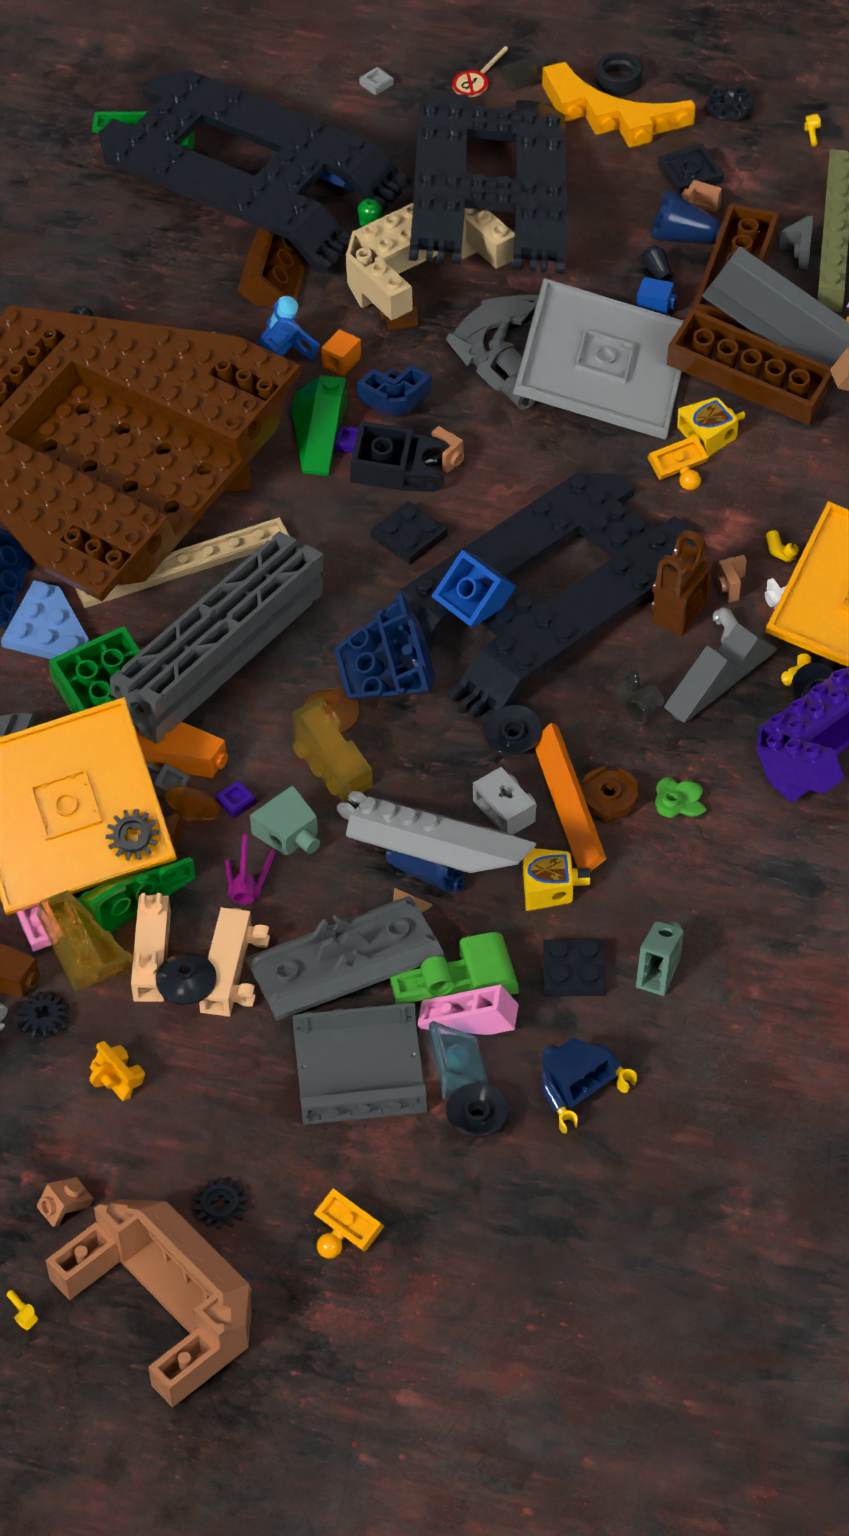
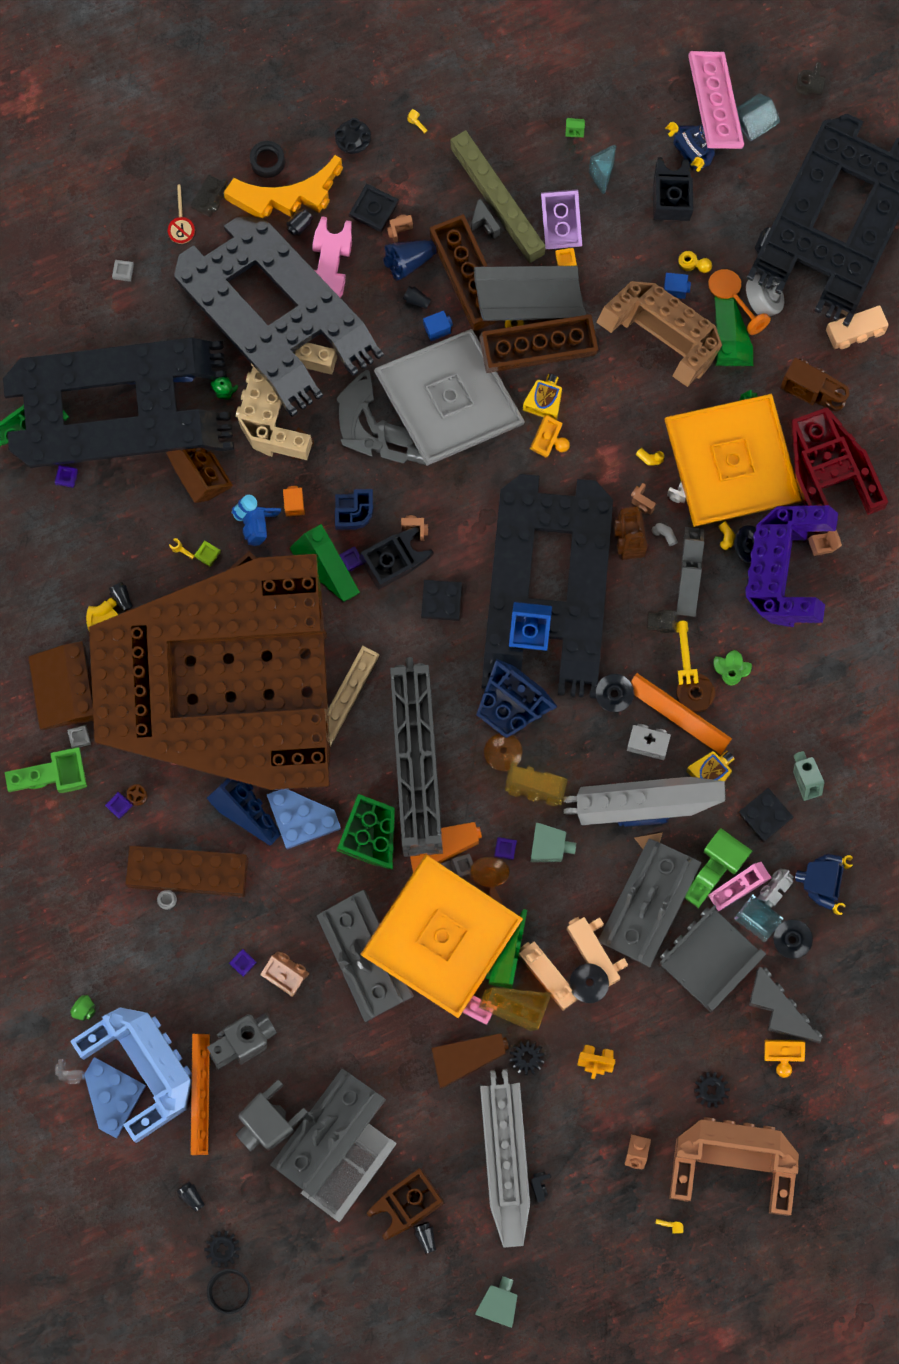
camera: 40 degrees left, 25 degrees up
black gear [106,809,160,861] -> none
magenta plant [225,834,276,904] -> none
none -> dark purple tile [55,465,78,488]
none -> yellow hand [169,538,194,560]
none -> black brick [286,208,313,236]
none -> bright pink piece [313,217,352,298]
none -> yellow hinge [676,621,698,685]
none -> dark grey slope [749,967,823,1044]
none -> light grey hinge [757,868,794,908]

